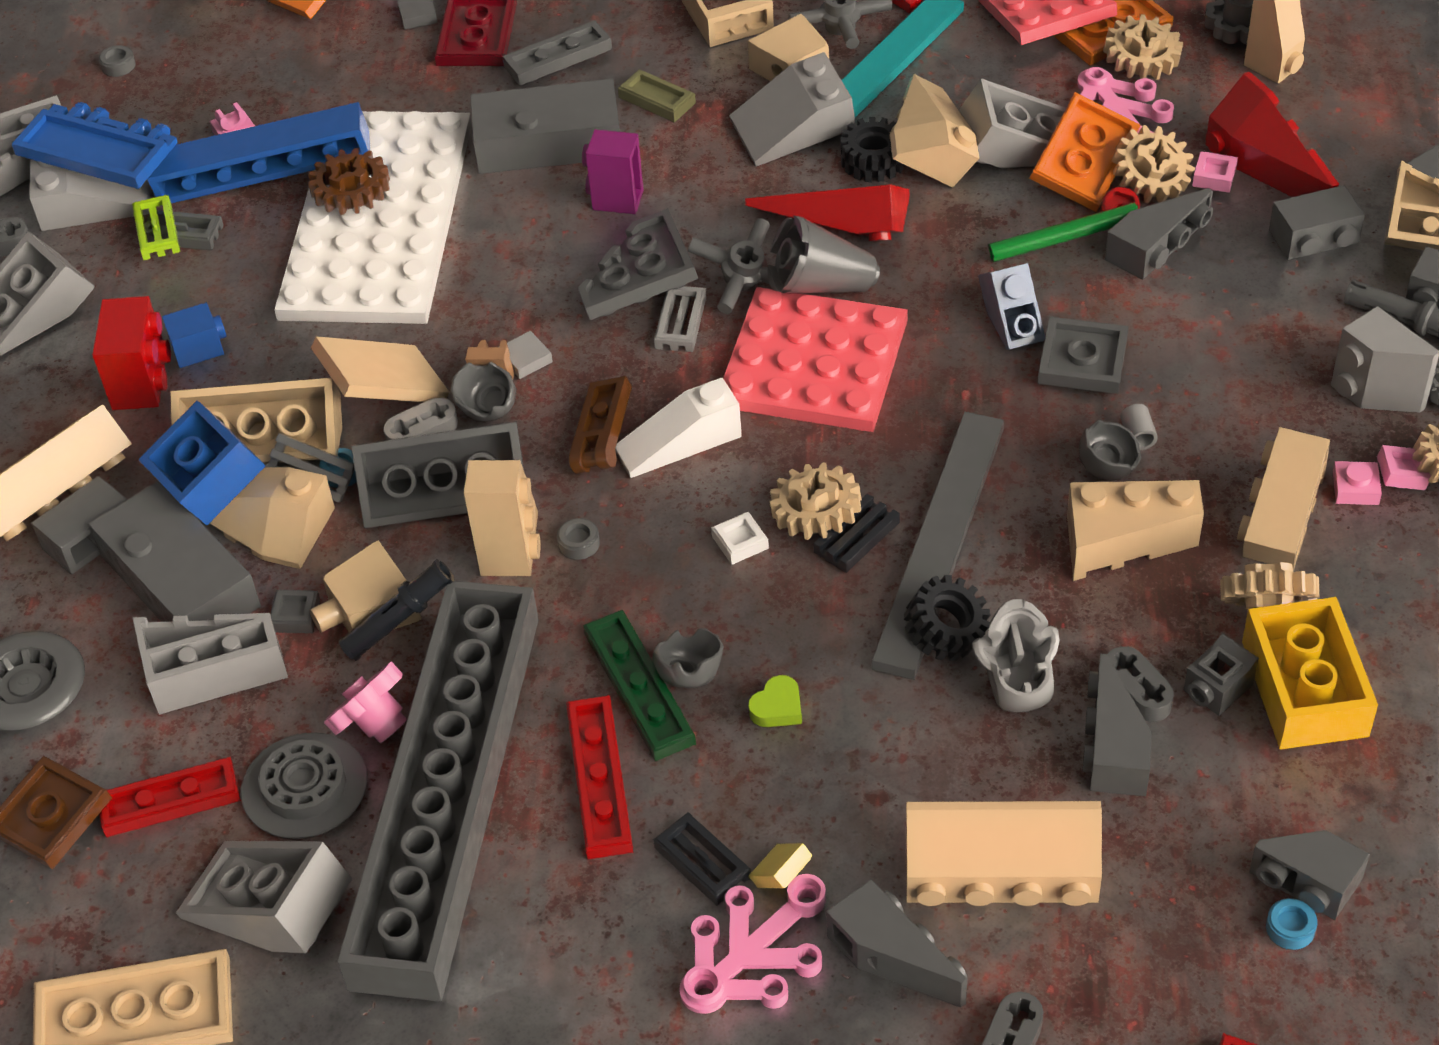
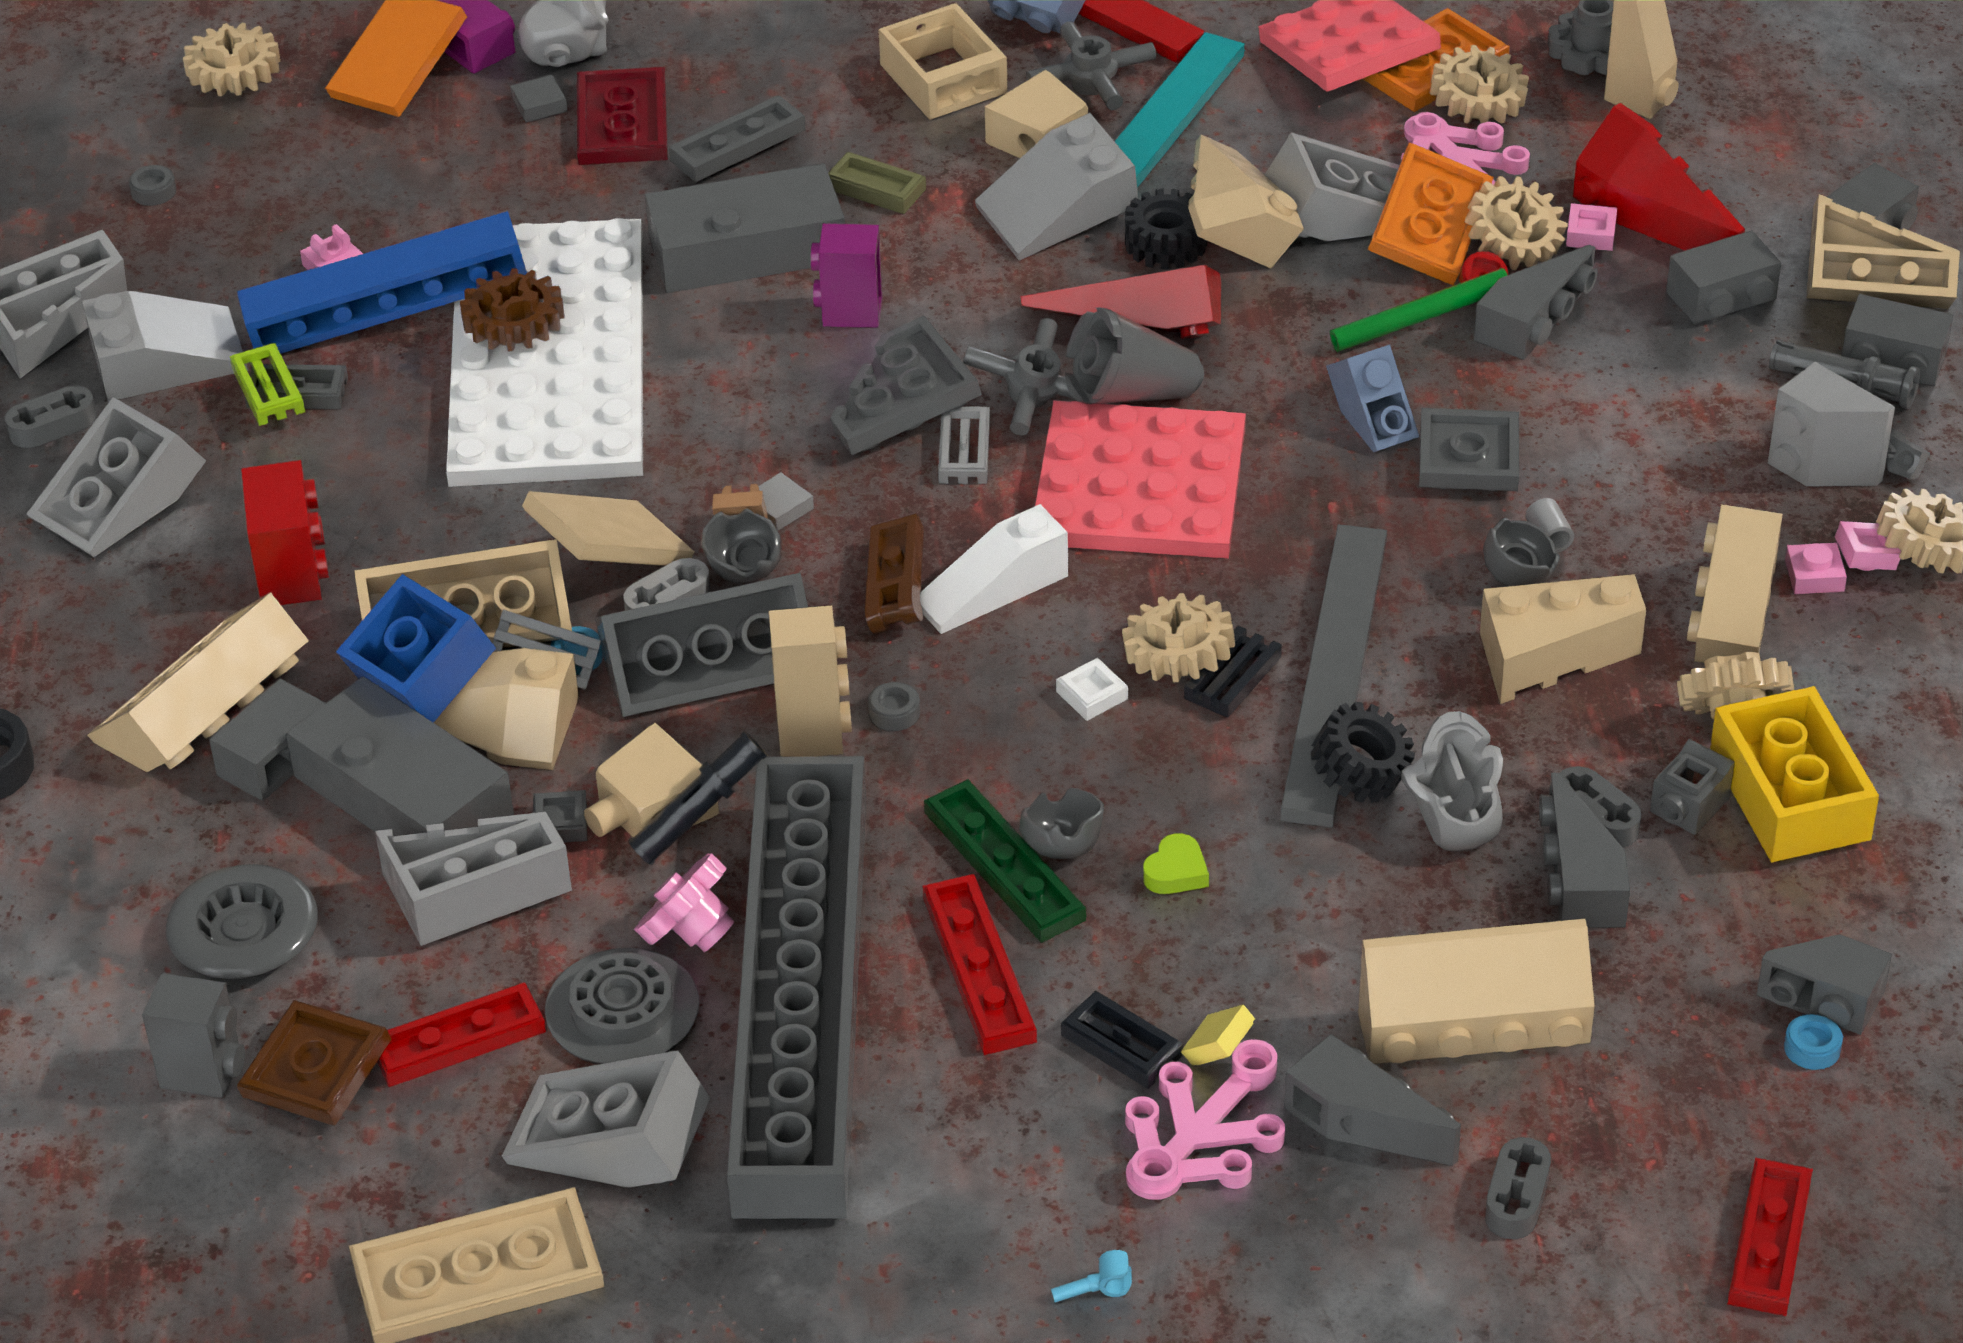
camera: 10 degrees left, 5 degrees down
blue hinge [11,102,178,189] -> none
blue brick [162,302,227,368] -> none

